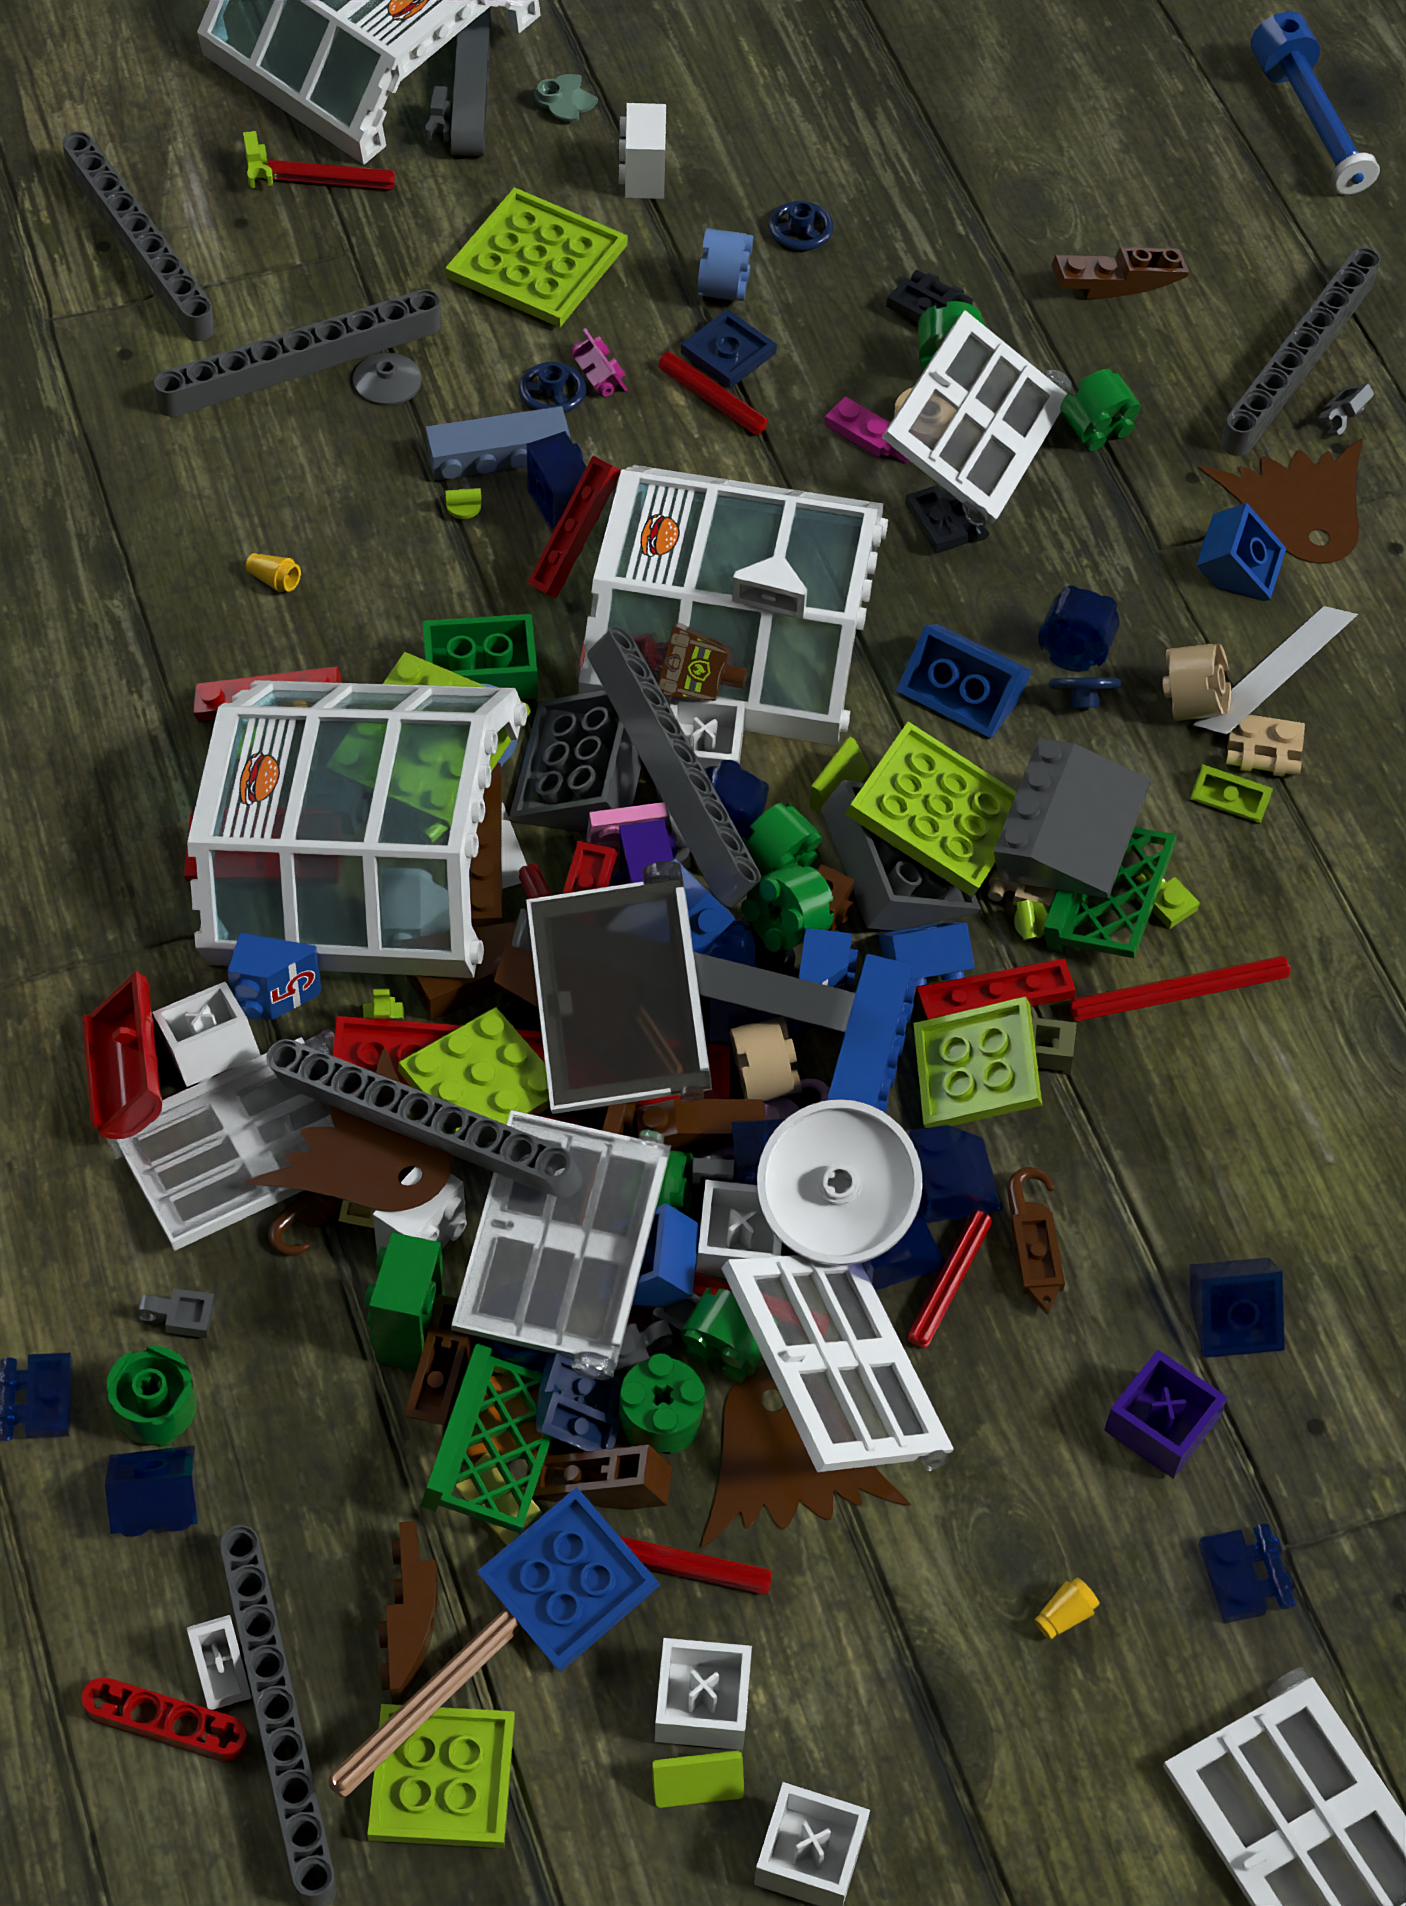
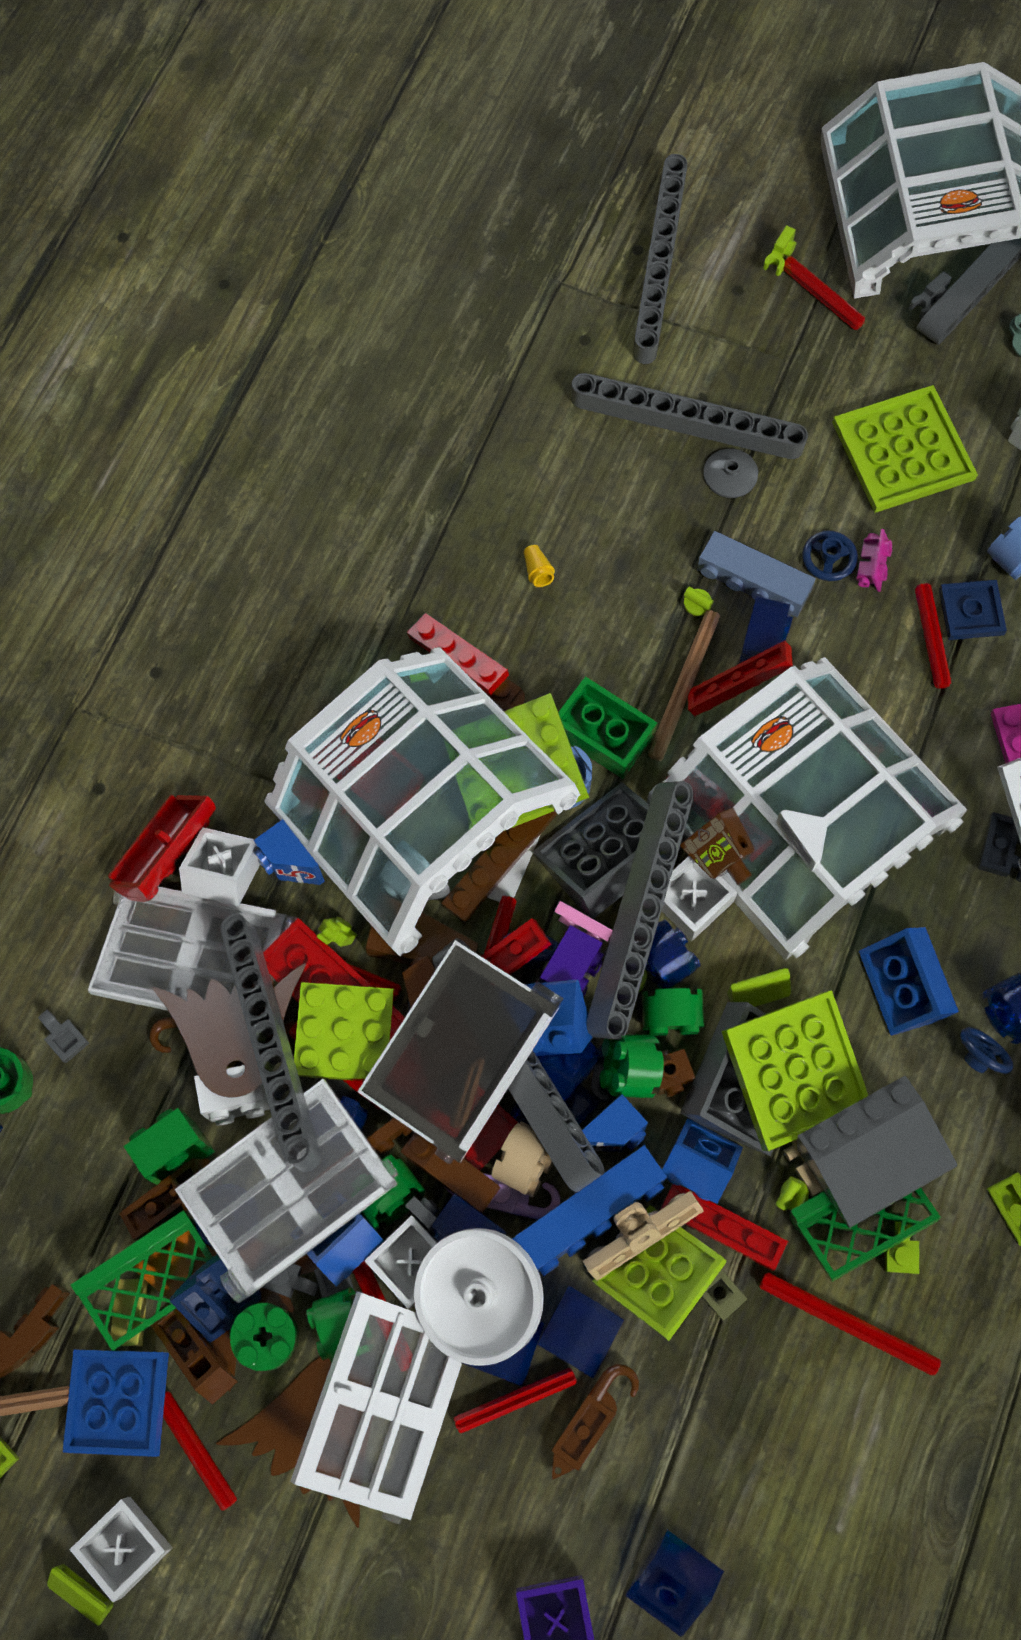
camera: 45 degrees right, 15 degrees up
none -> tan plate [583,1191,704,1281]
none -> medium nougat axle [648,610,720,761]

